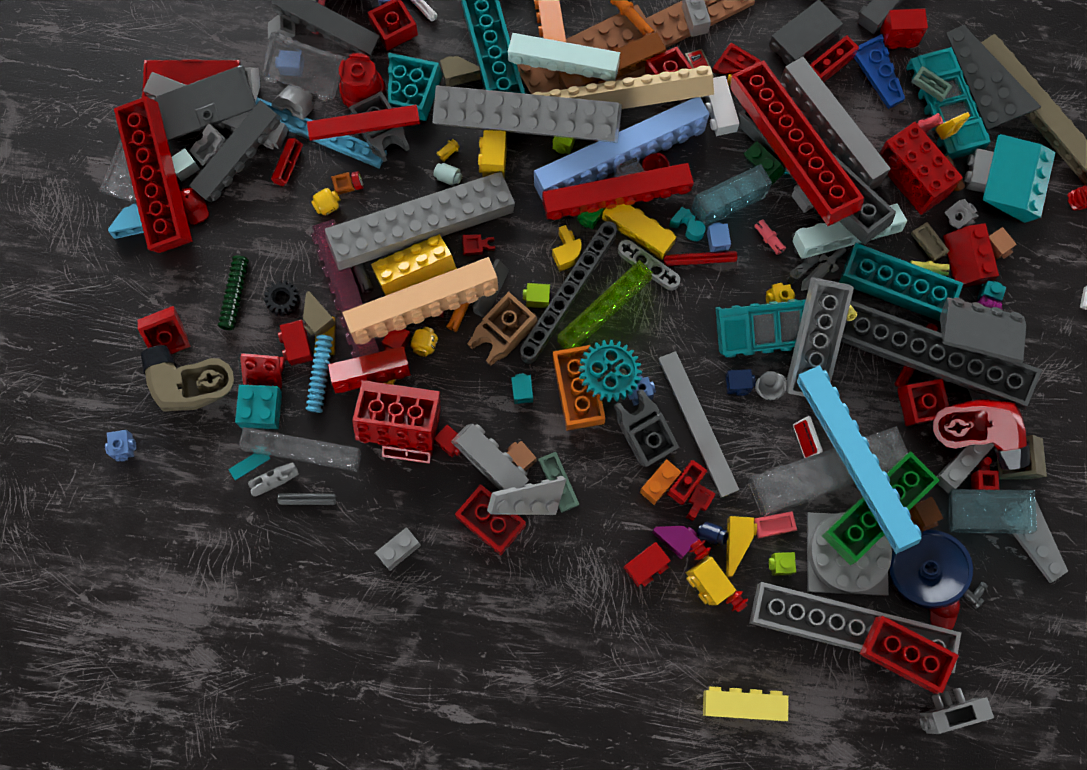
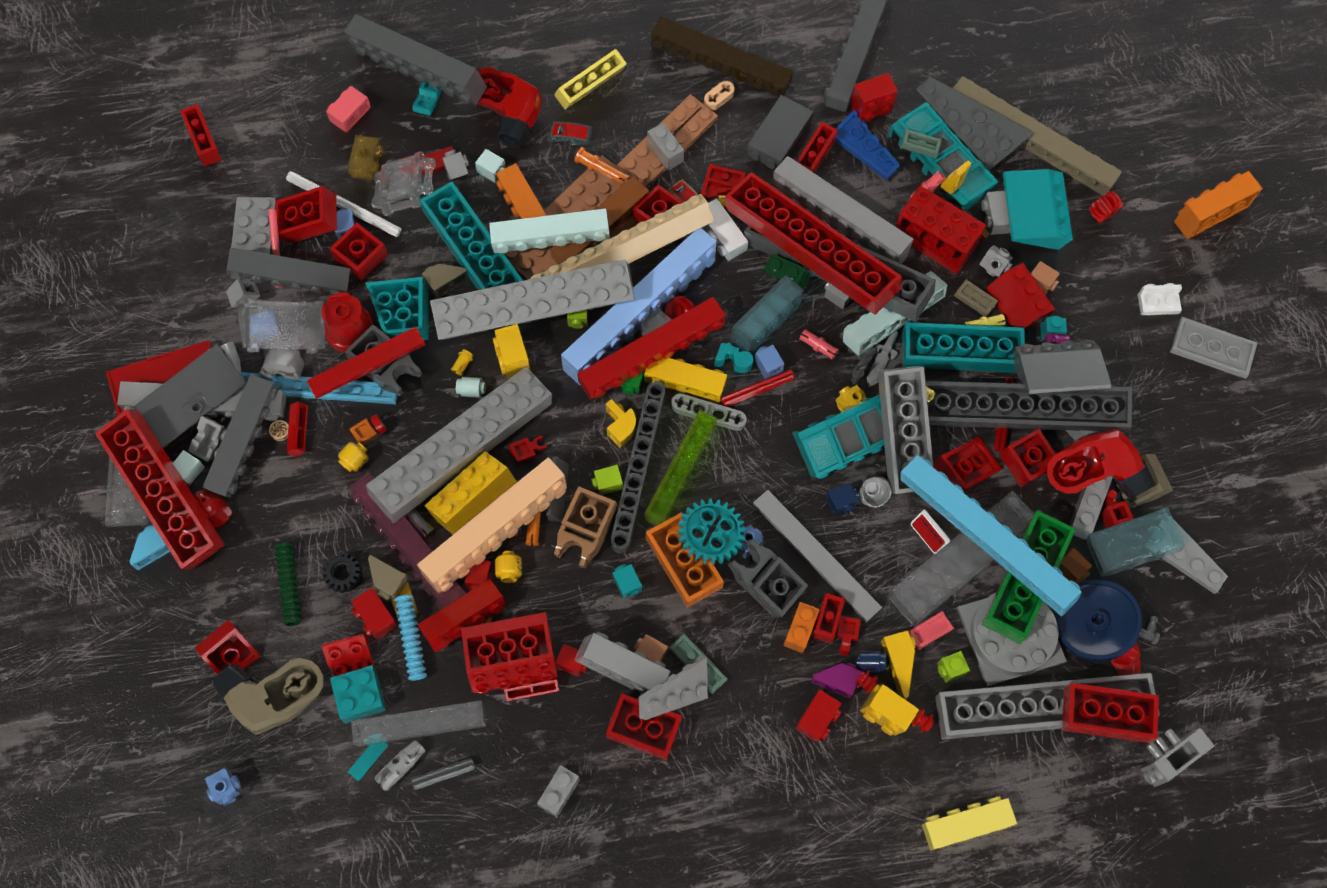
camera: 20 degrees left, 5 degrees down
none -> tile [269,420,289,441]
none -> red slope [933,437,1002,493]

